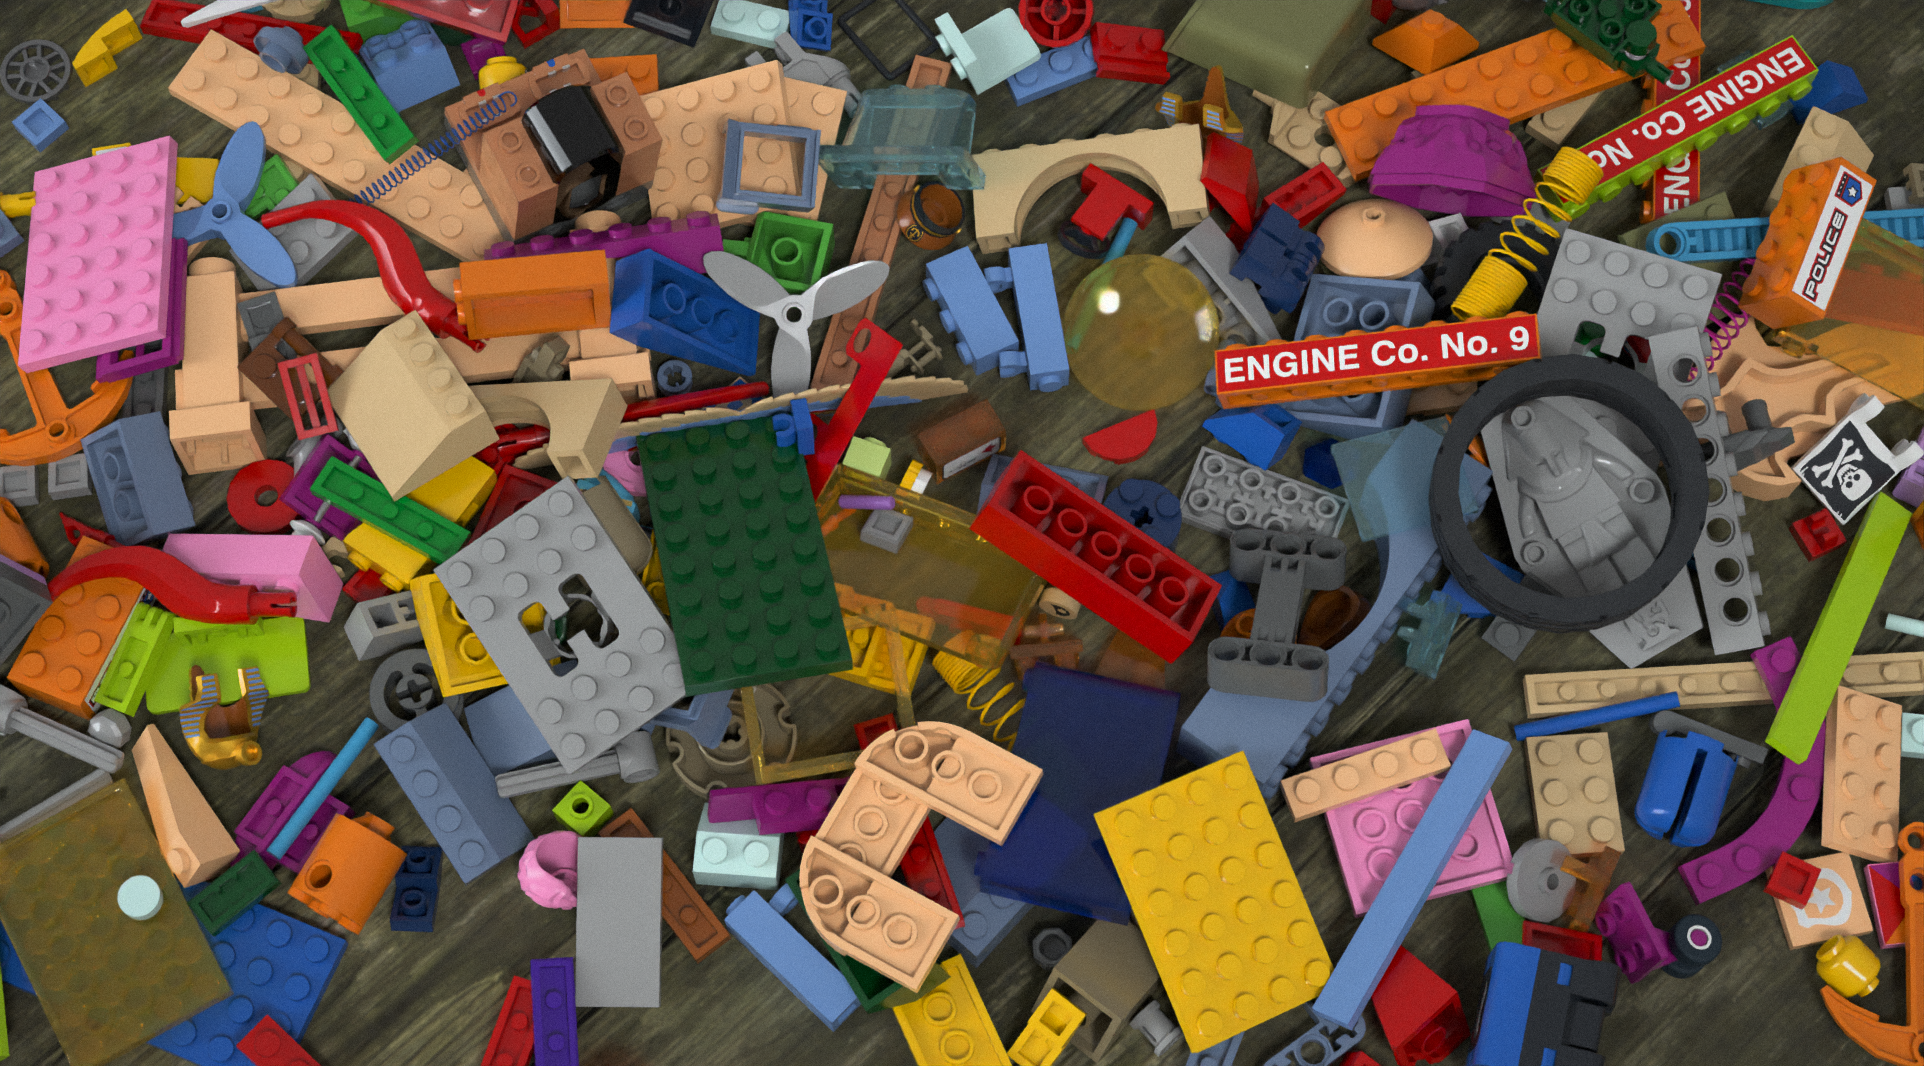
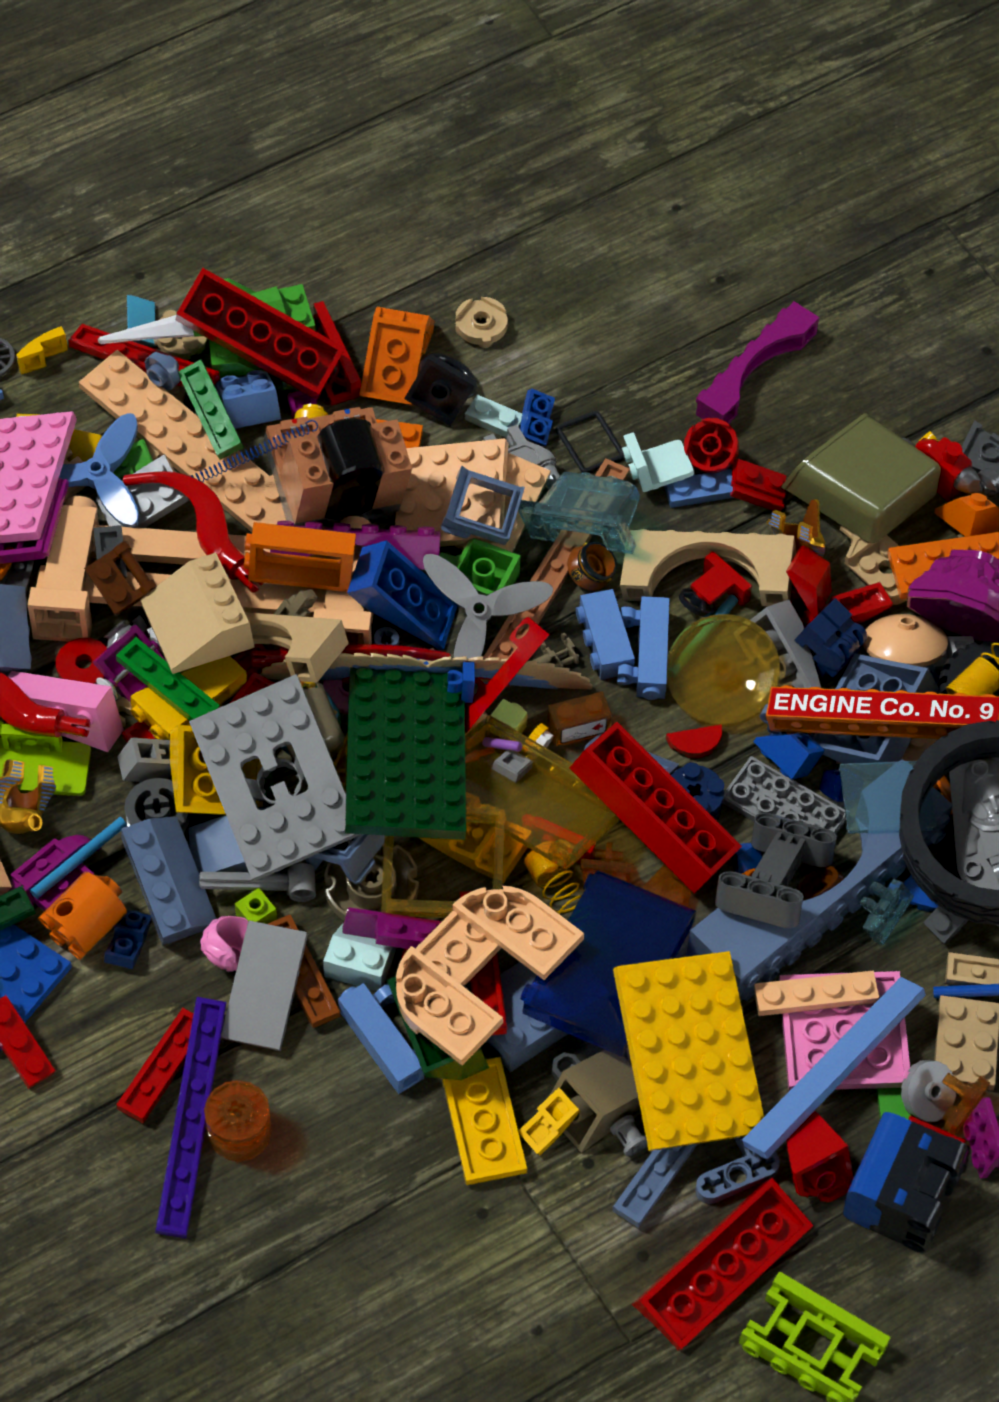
camera: 10 degrees right, 10 degrees down
red tile [277,353,339,440] -> none
tan tile [1039,588,1081,620] -> none

